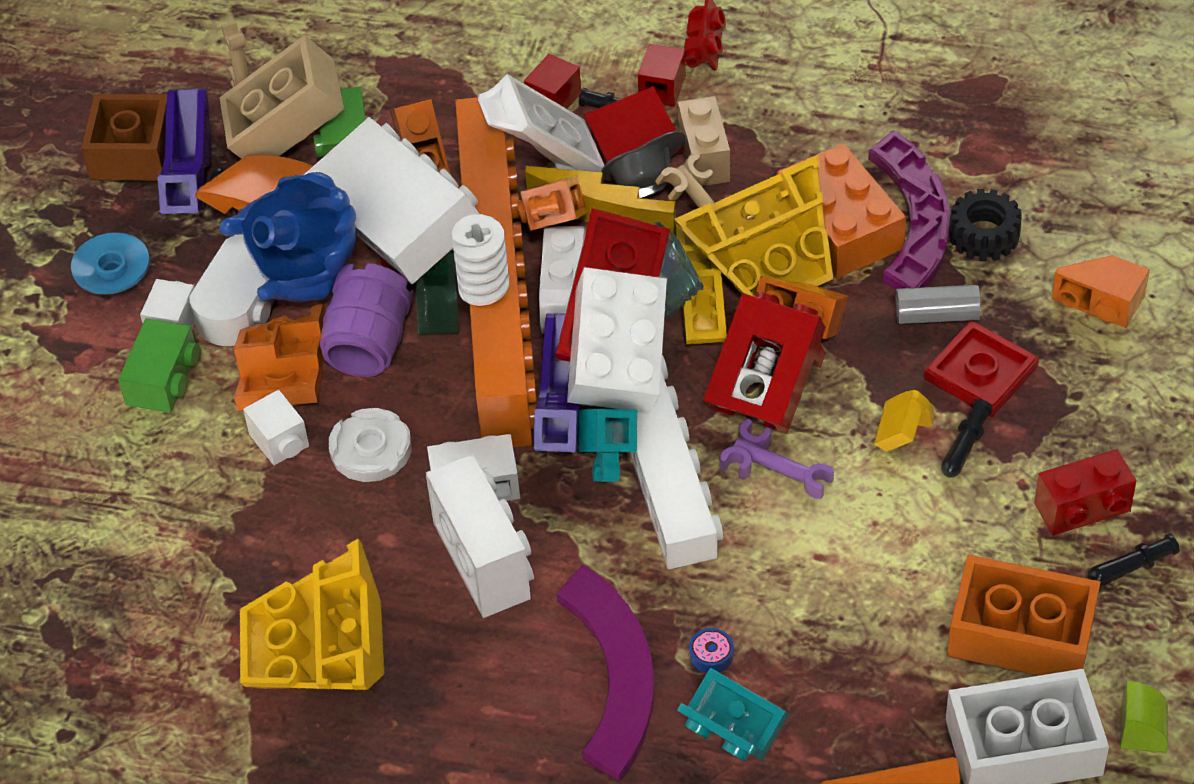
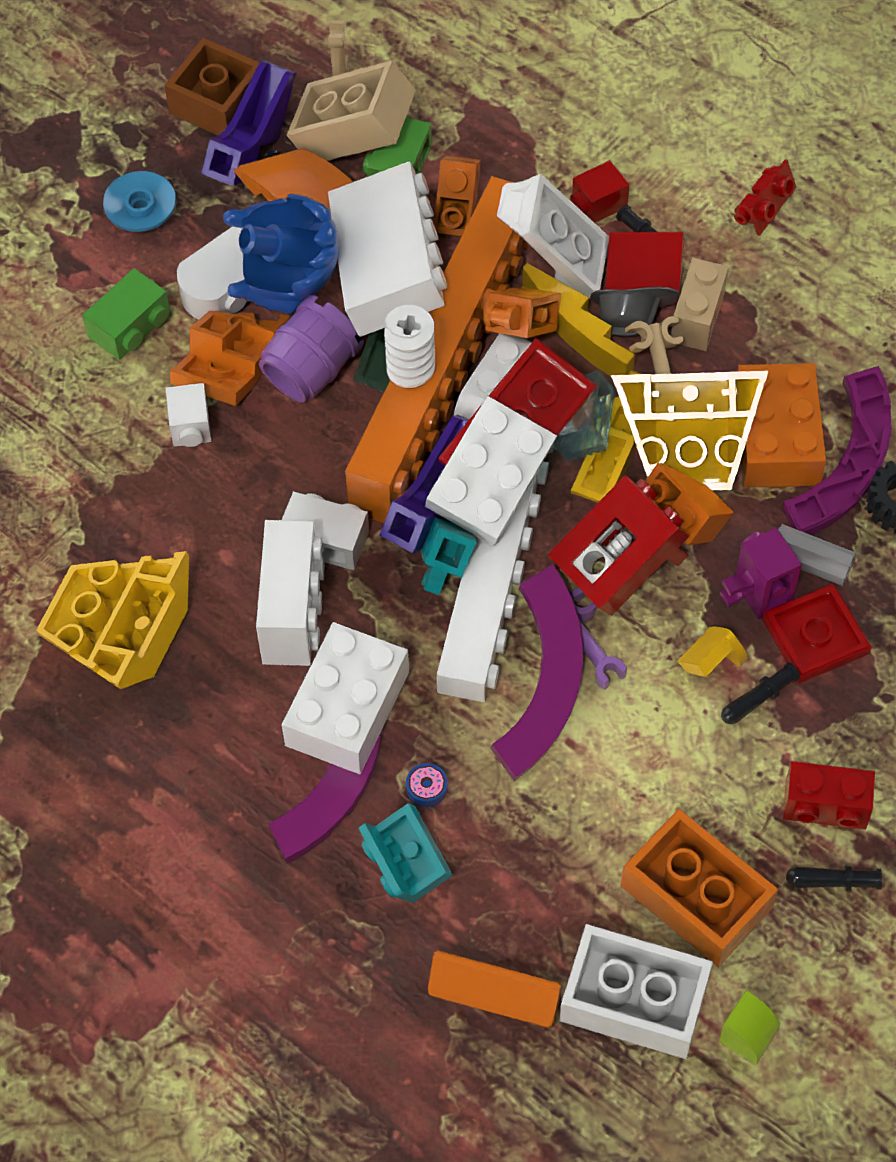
camera: 25 degrees right, 10 degrees up
white brick [140,279,195,329] -> none
white tile [329,408,412,482] -> none
red brick [638,44,686,107] -> none
none -> white brick [282,622,409,774]
none -> magenta tile [490,564,583,781]
none -> magenta brick [720,527,802,620]

